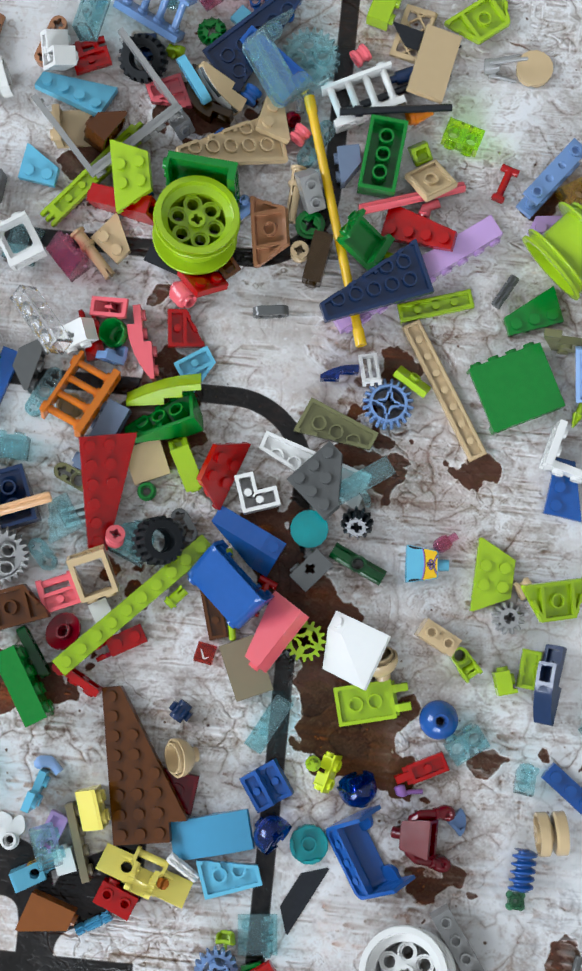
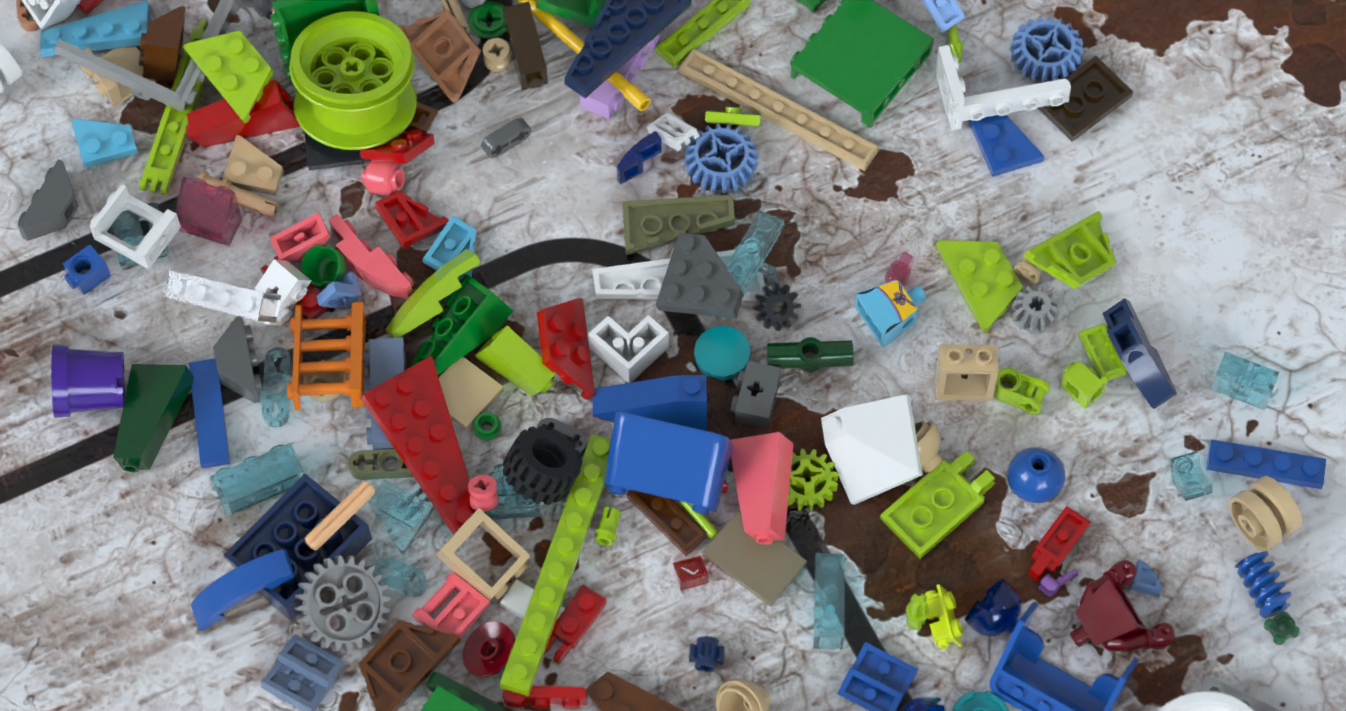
camera: 35 degrees left, 20 degrees down
clear light blue brick [443,723,490,766] -> none

